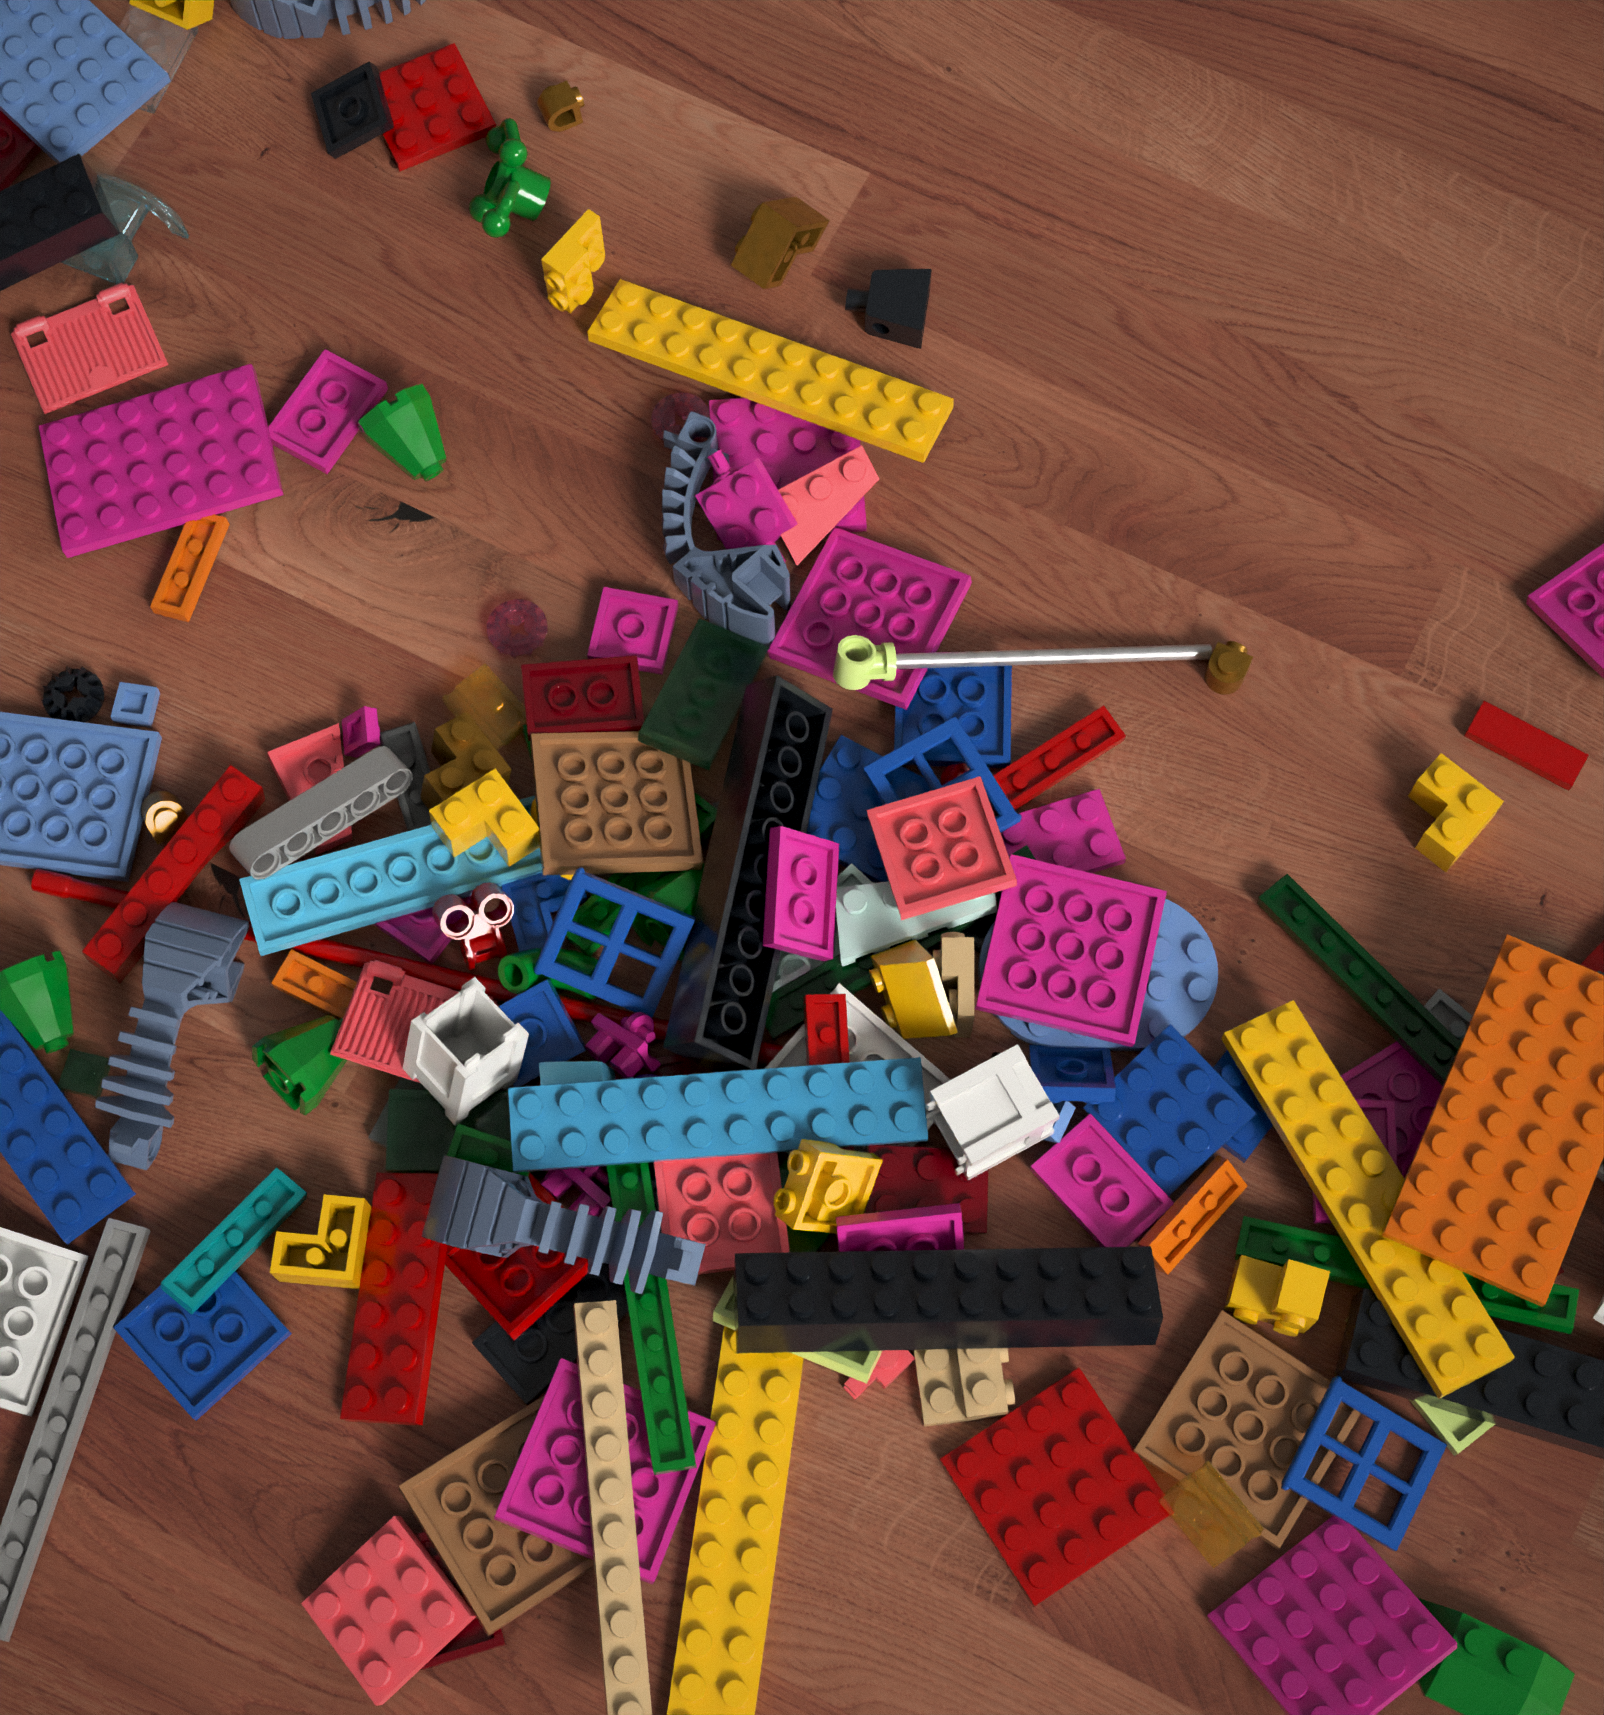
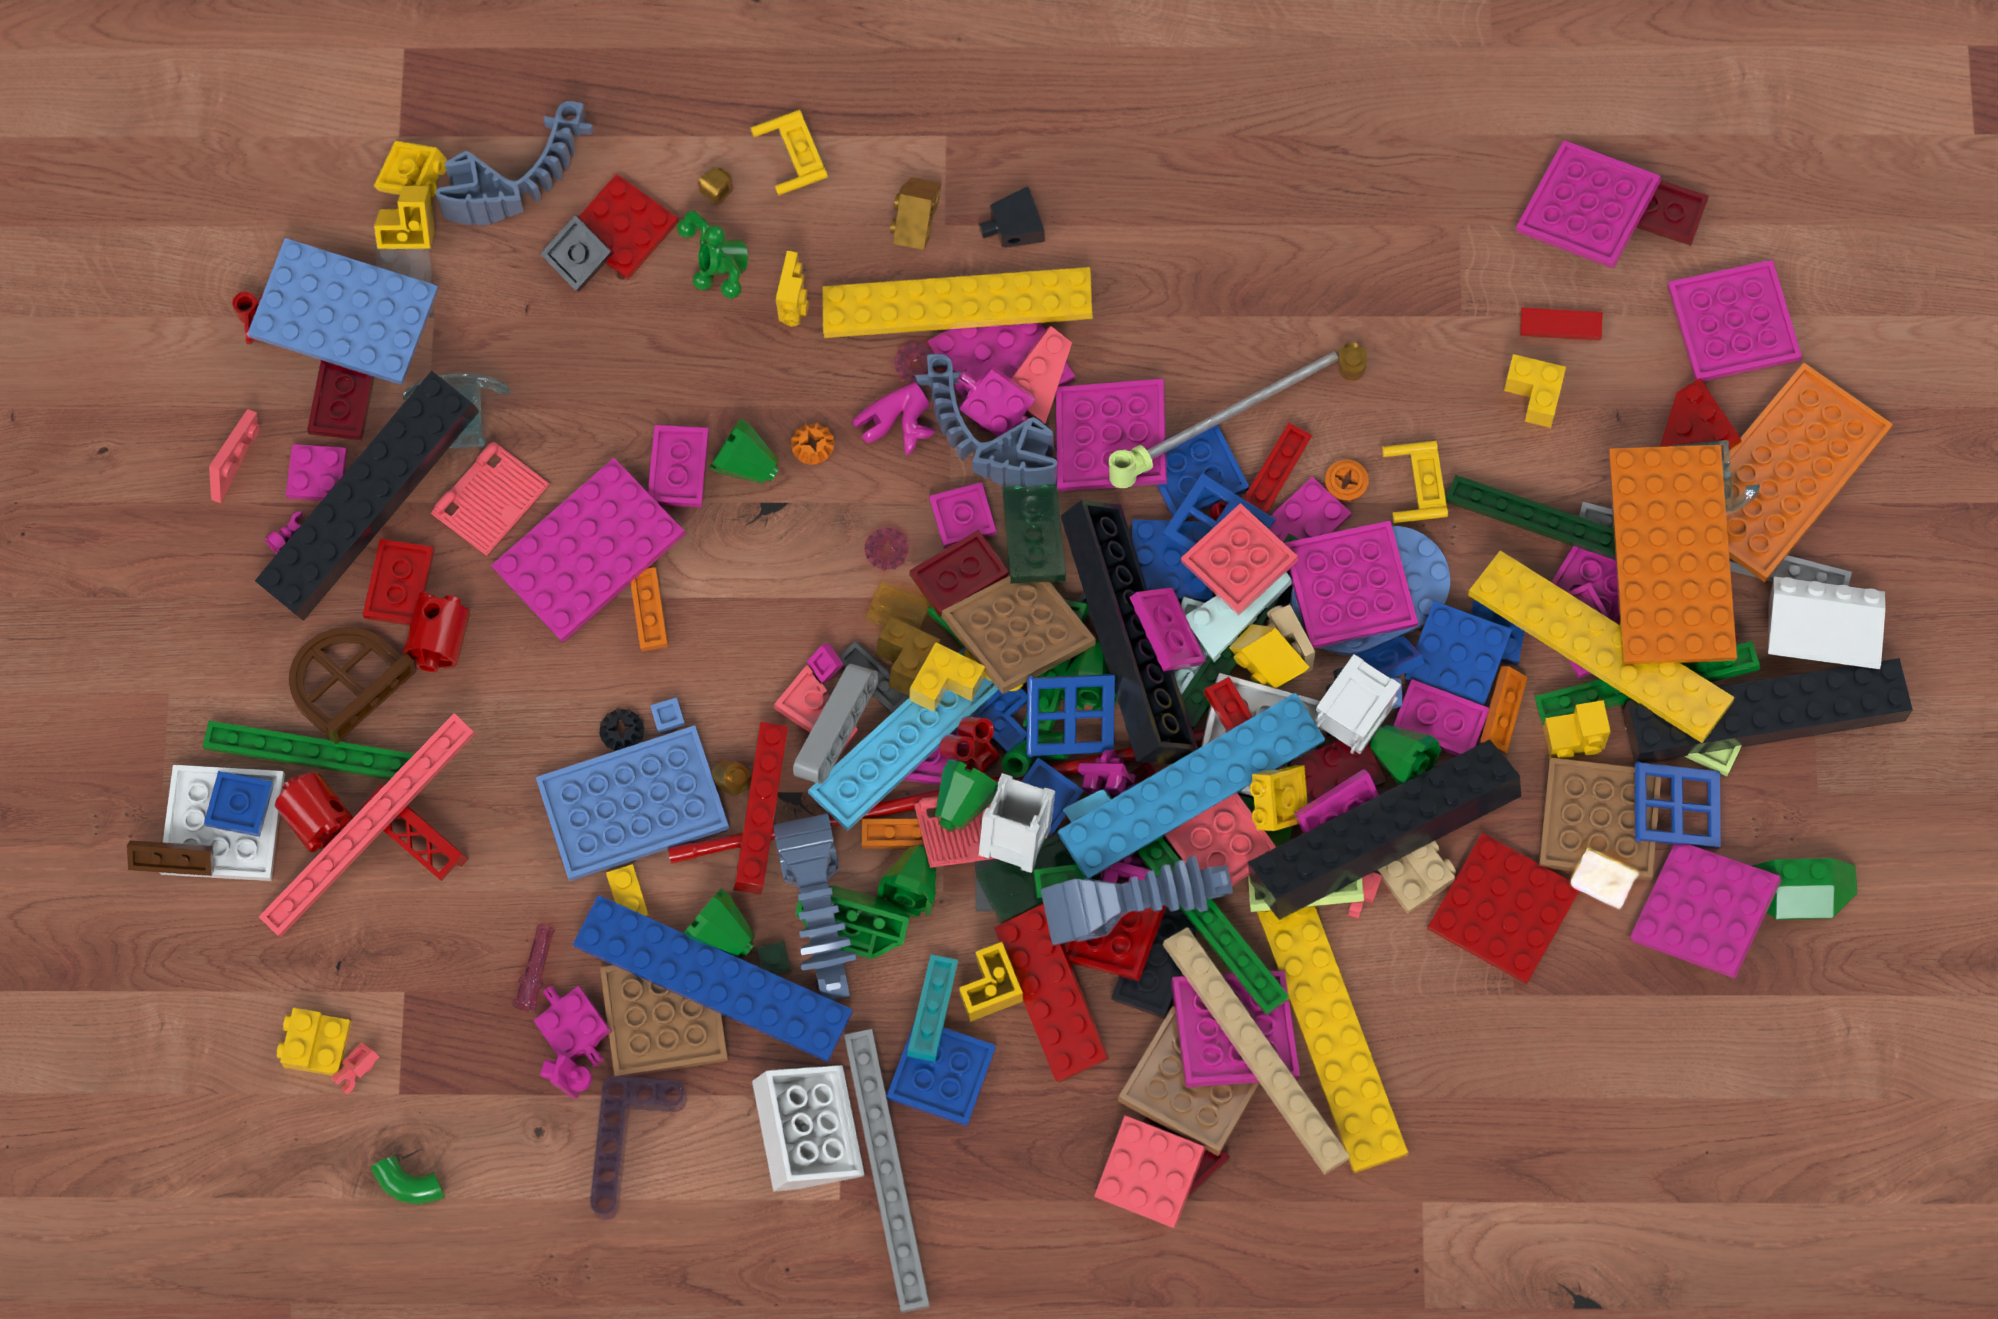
camera: 25 degrees left, 0 degrees up
none -> yellow plate [750,110,828,196]
none -> orange gear [791,422,834,465]
none -> green wedge [795,886,911,959]
none -> dark pink piece [852,381,936,456]
none -> green cone [935,759,998,832]
none -> orange gear [1325,459,1369,502]
none -> green cone [1370,725,1442,785]
none -> yellow plate [1382,441,1448,523]

